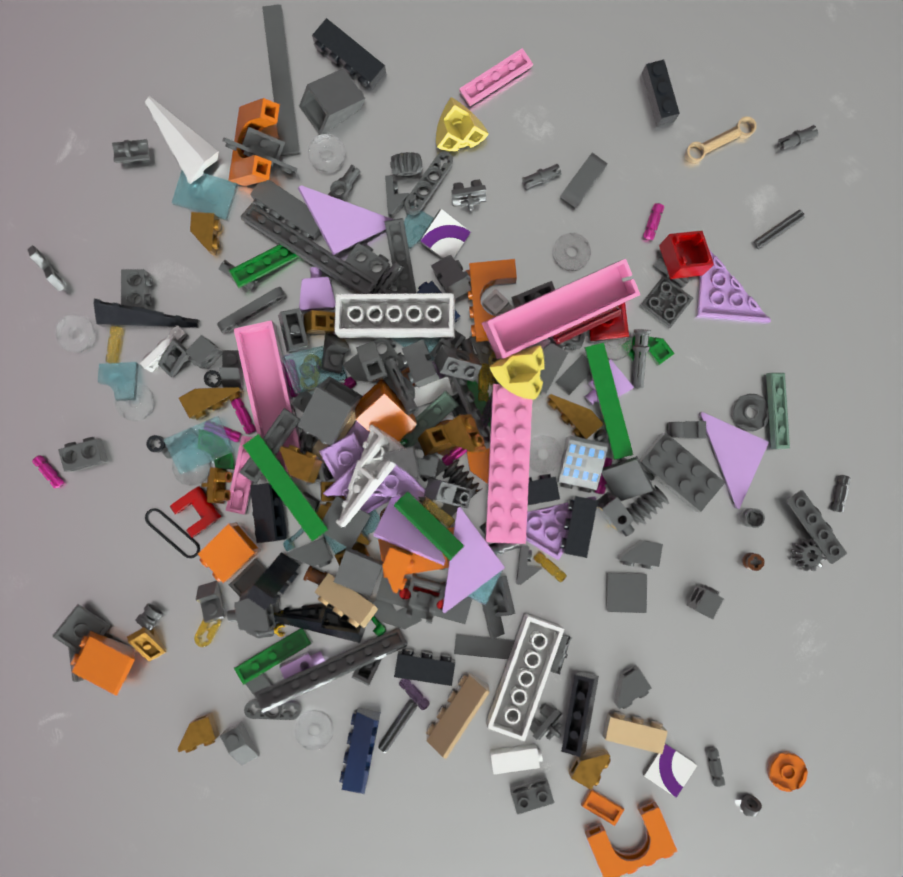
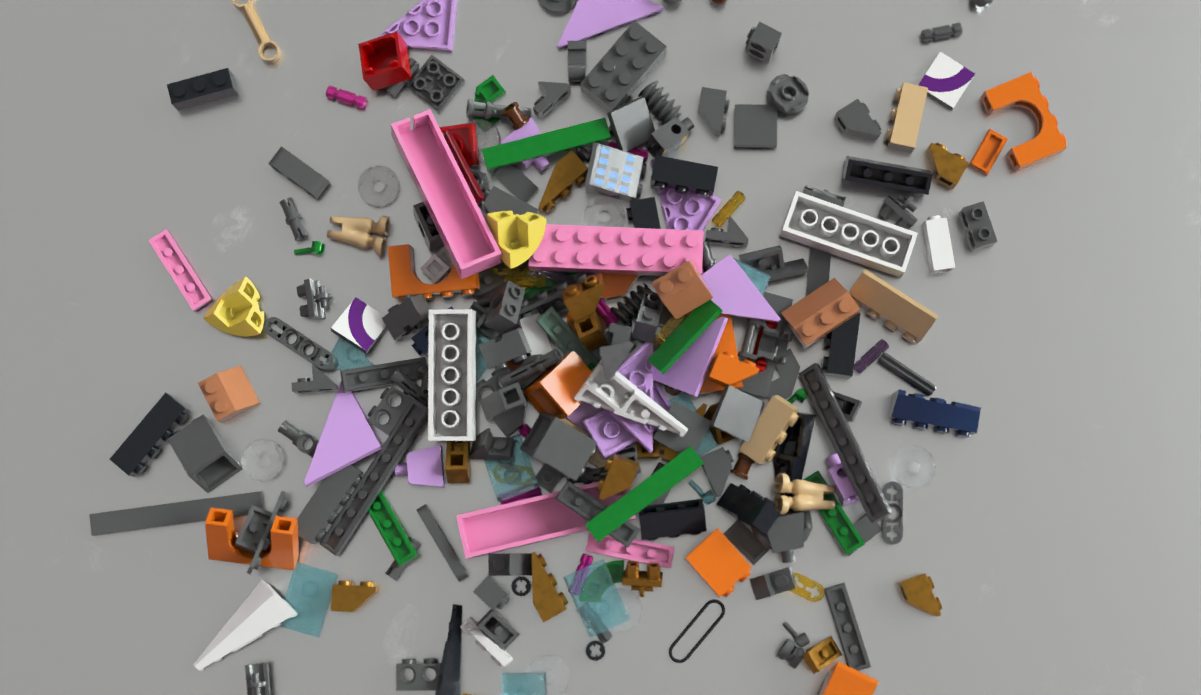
camera: 80 degrees left, 5 degrees down
red connector [170,486,222,538] -> none
dark grey slope [220,721,259,766] -> none
dark pink axle [231,398,256,434] -> none
dark grey brick [278,308,309,352] -> none
dark grey gear [390,152,423,176] -> none
none -> nougat slope [198,365,260,423]
none -> green hand [294,241,324,255]
none -> tan piece [327,216,390,256]
none -> reddish brown bush [502,102,529,130]
none -> dark grey slope [533,81,571,119]
none -> nougat slope [651,260,714,319]
none -> dark grey tile [767,74,809,114]
none -> tan piece [774,473,835,515]
none -> nougat slope [781,278,860,349]
none -> dark grey hand [783,621,810,647]
none -> dark grey tile [823,583,871,671]

